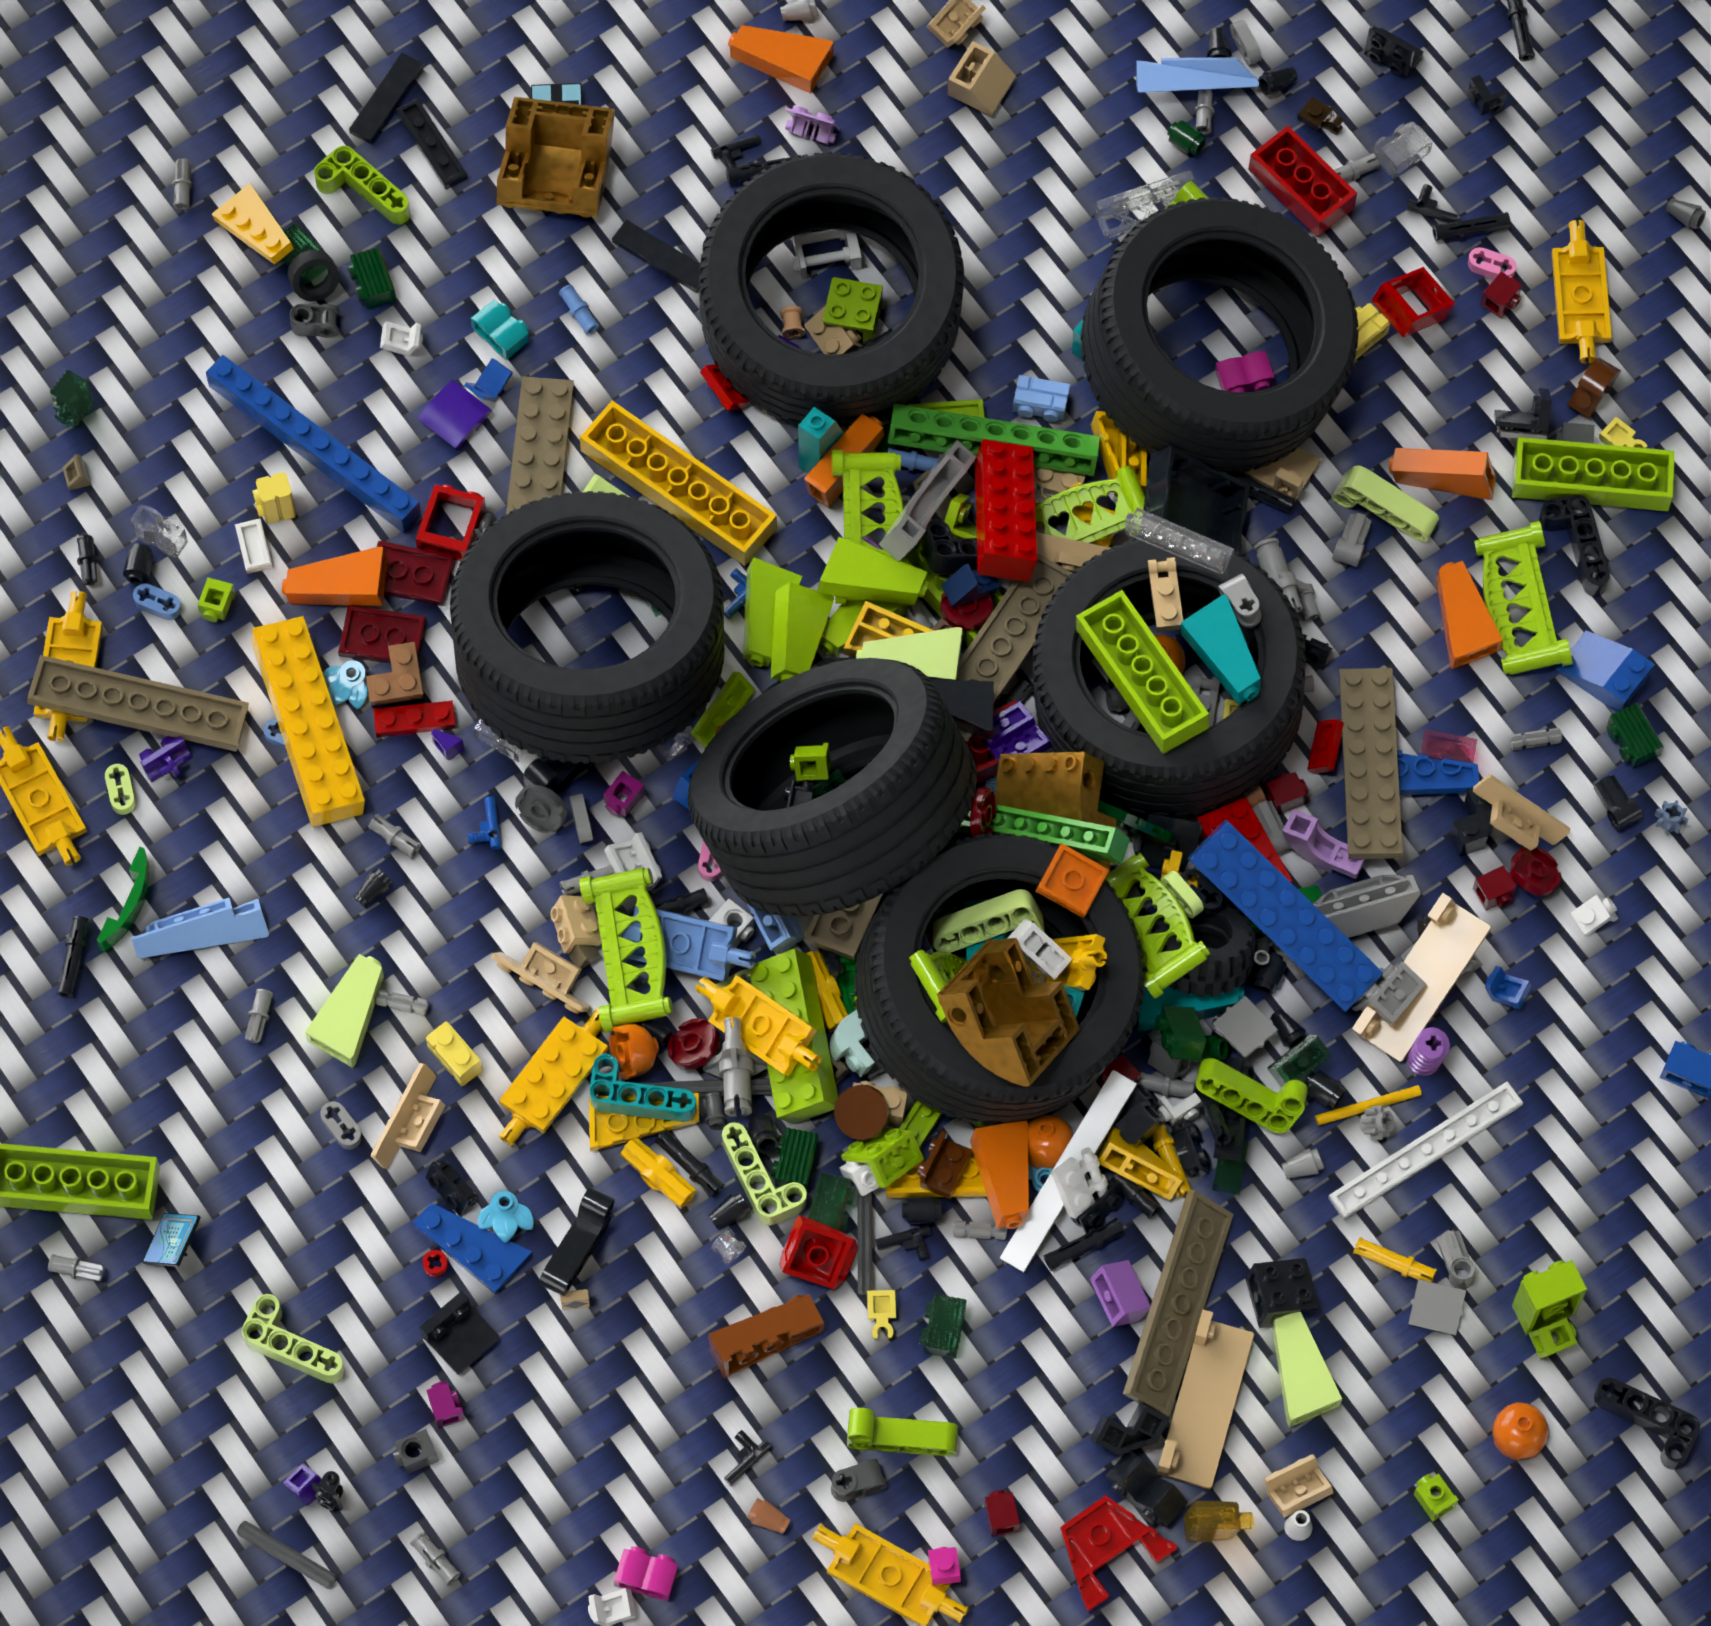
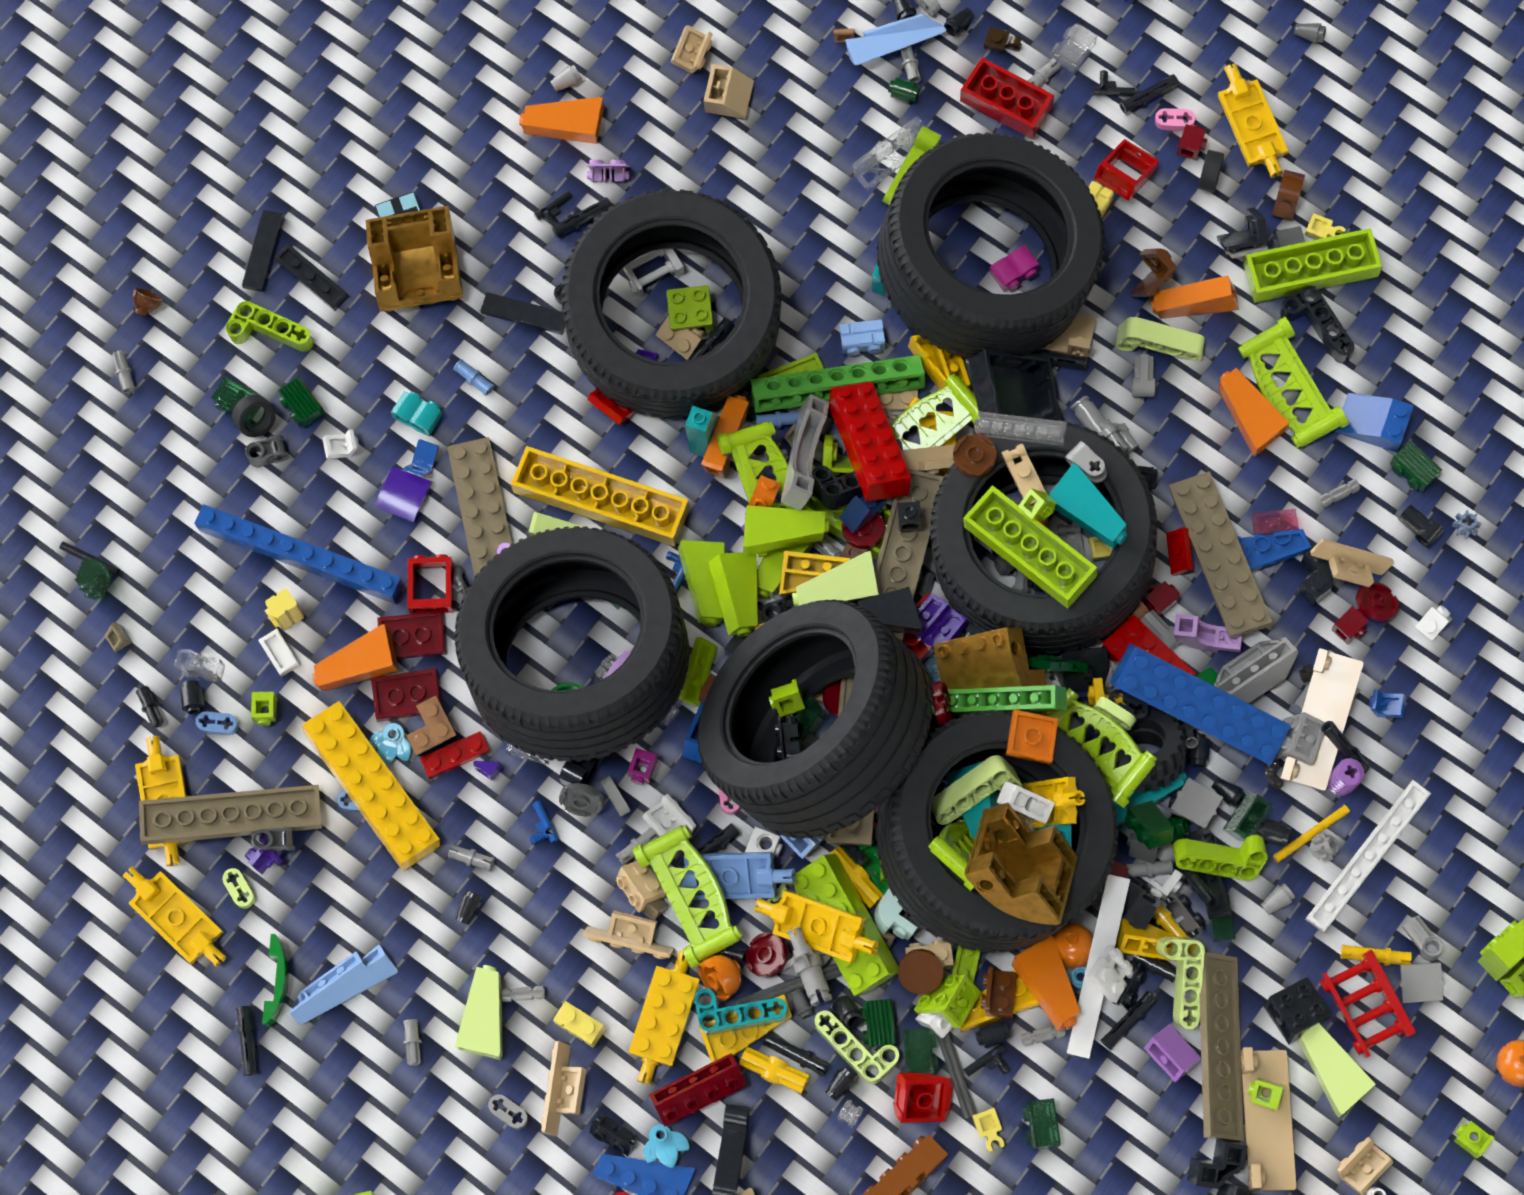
camera: 10 degrees left, 5 degrees up
yellow wing [212,183,294,265] -> none
light nougat bush [780,306,805,339] -> none
none -> black bar [59,541,120,576]
none -> reddish brown piece [132,288,163,316]
none -> dark grey piece [251,827,295,851]
none -> dark red brick [649,1053,747,1127]
none -> orange bracket [748,475,781,507]
none -> medium nougat slope [833,28,854,43]
none -> black brick [898,501,921,532]
none -> reddish brown tile [953,433,997,477]
none -> lime brick [1018,488,1057,521]
none -> reddish brown bracket [1130,248,1177,297]
none -> yellowish green beam [1156,936,1205,1030]
none -> black tyre [1198,150,1224,192]
none -> lime brick [1248,1078,1285,1110]
none -> clear smoke arm [1264,758,1284,789]
none -> red fence [1320,949,1416,1058]
none -> black pin [1321,720,1370,774]

